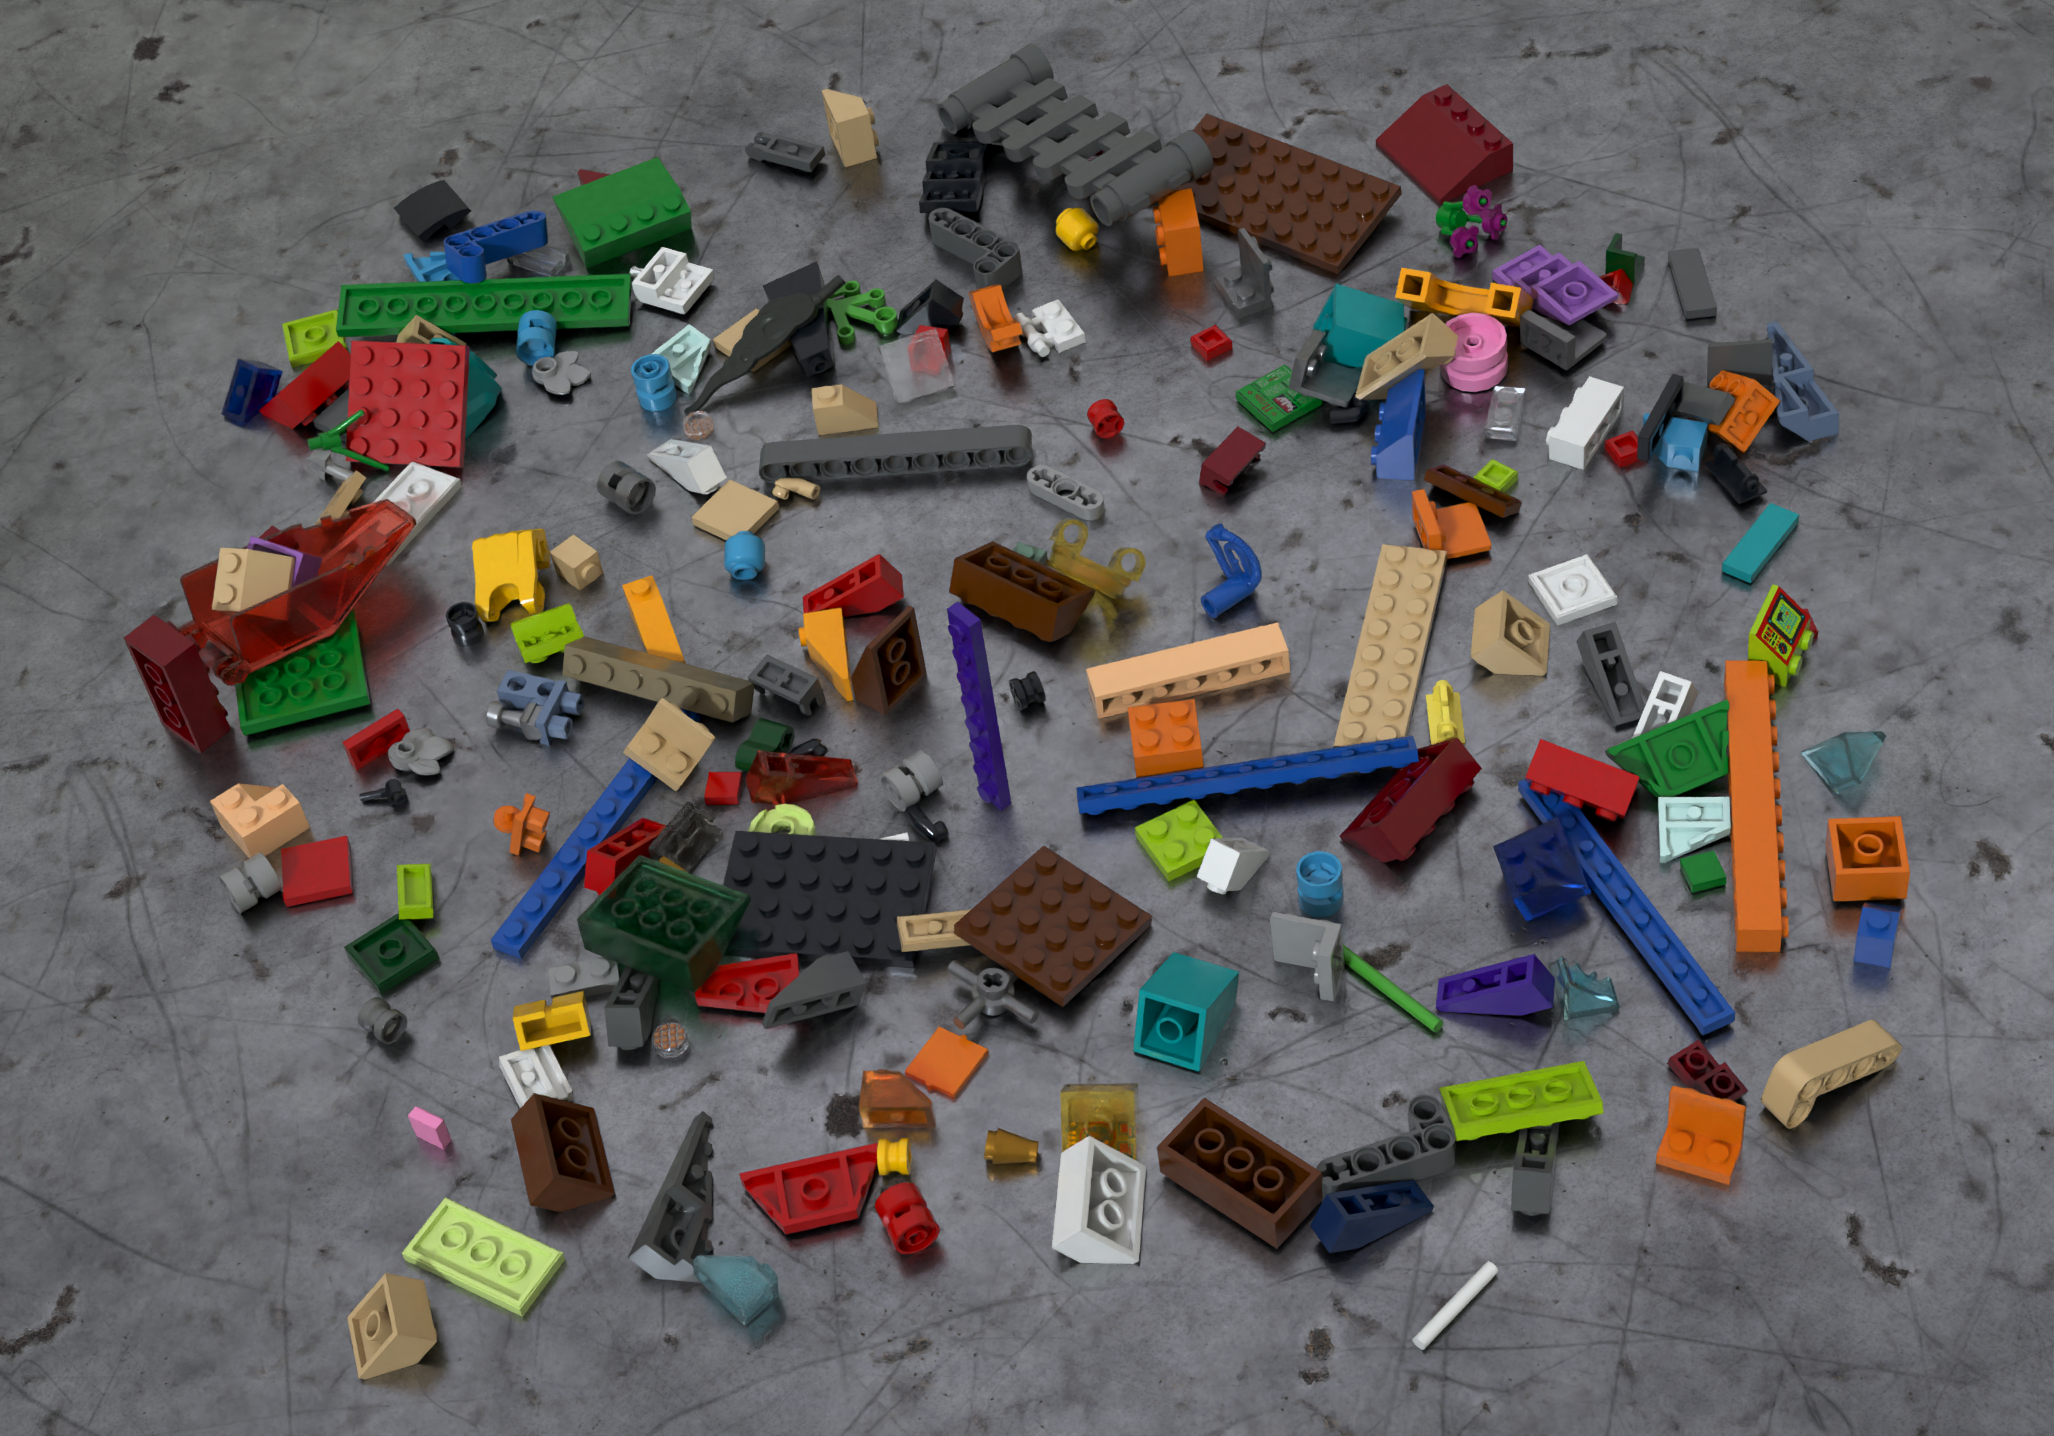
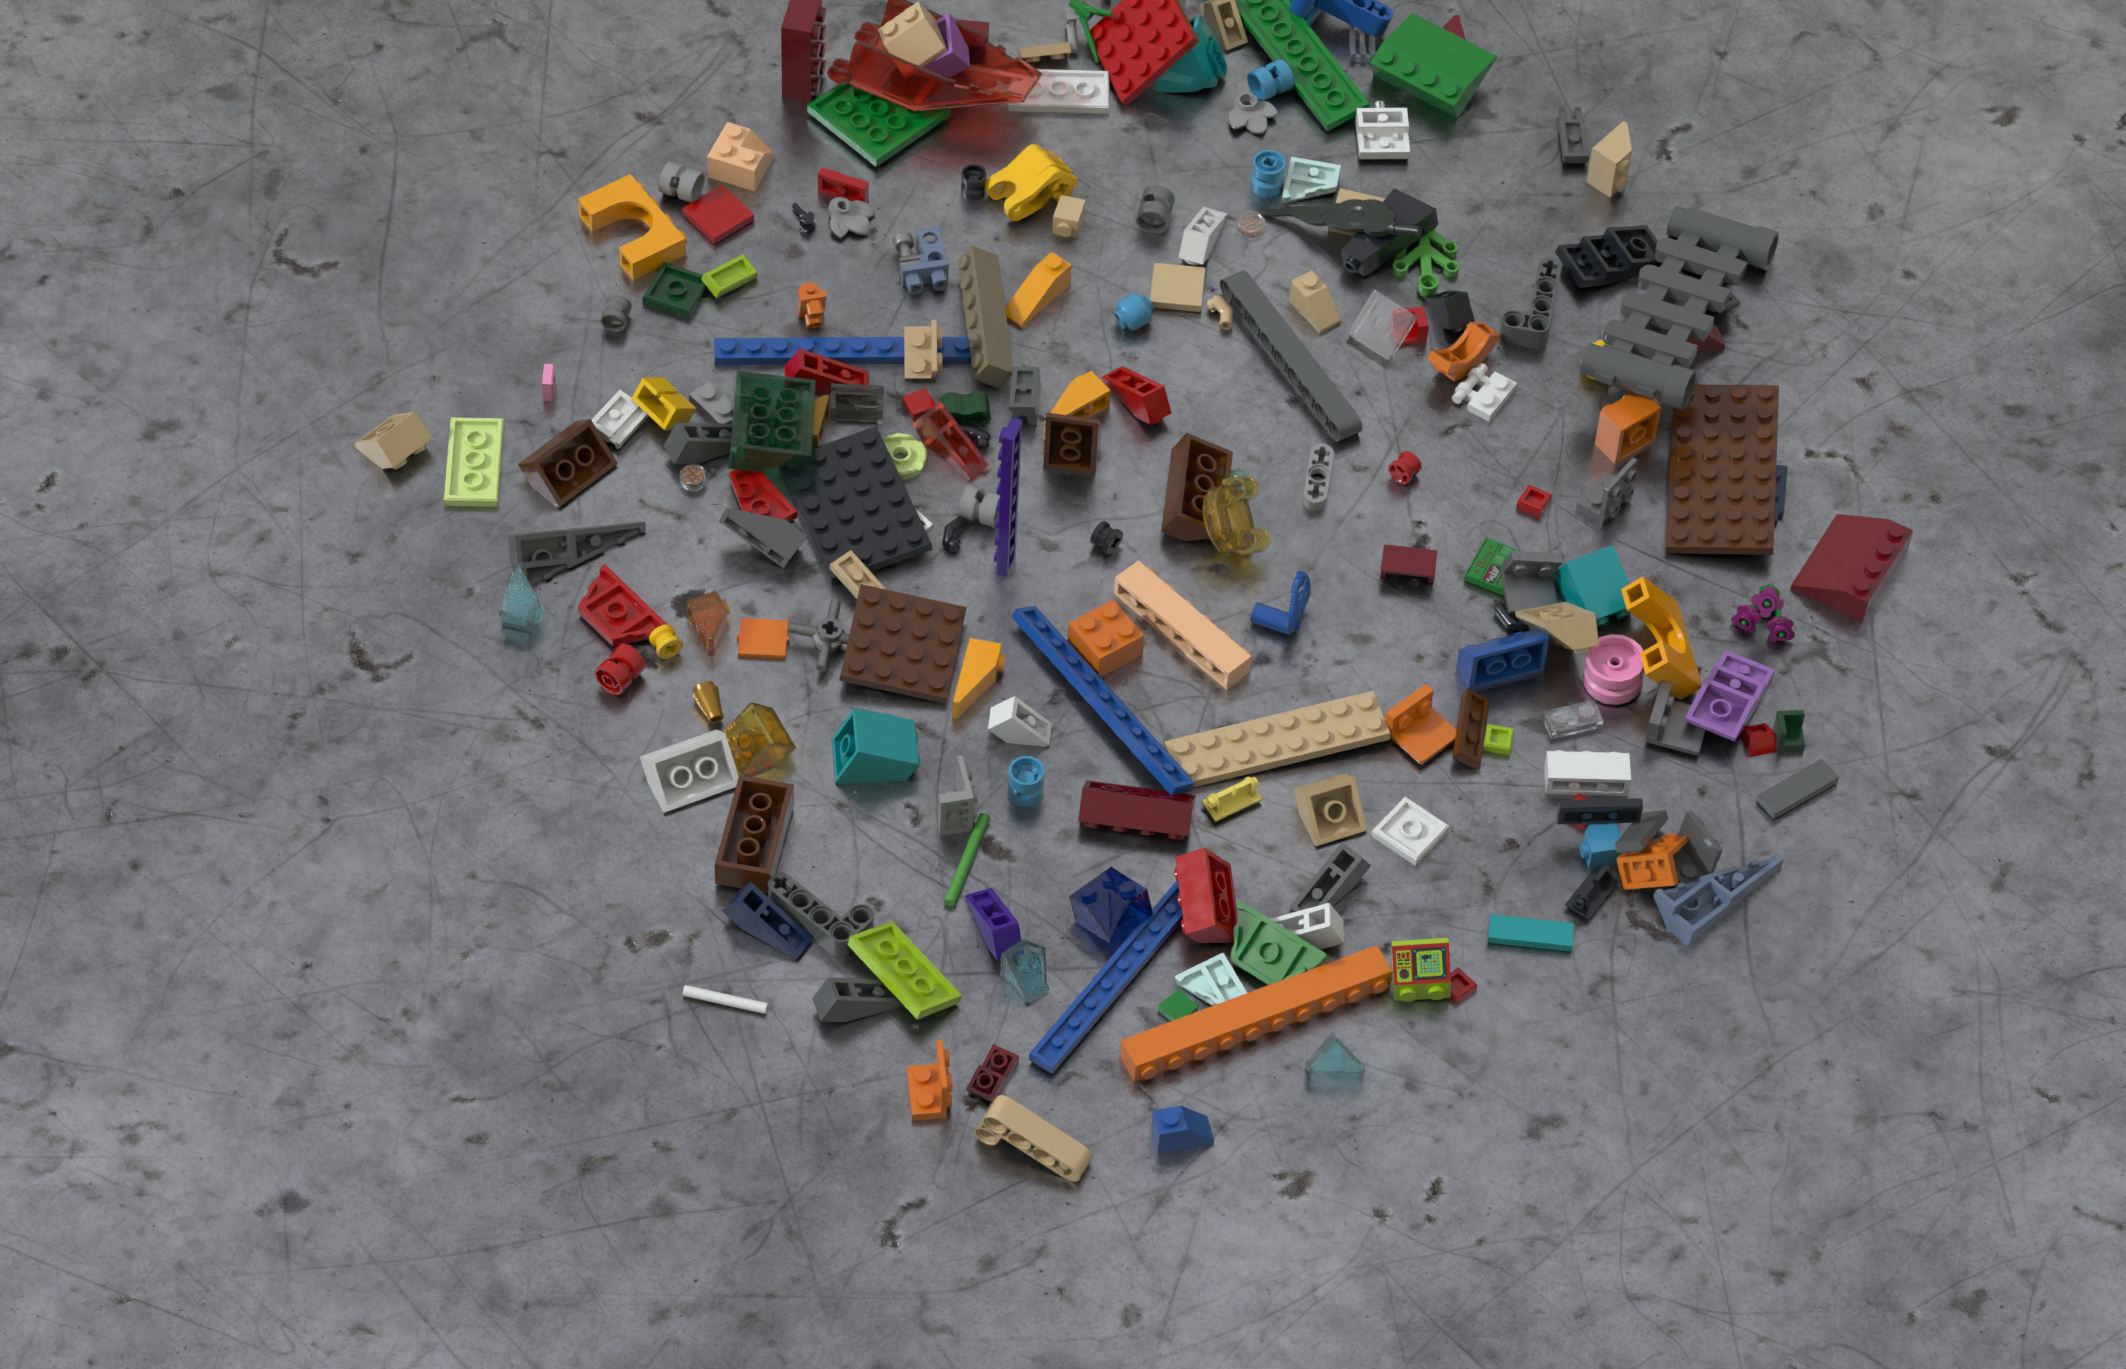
camera: 50 degrees right, 5 degrees up
lime bracket [510,603,584,663] -> none
lime plate [1135,800,1223,882] -> none
orange brick [1825,816,1910,901] -> none
none -> light orange arch [578,174,687,281]
none -> light orange slope [952,638,1006,719]

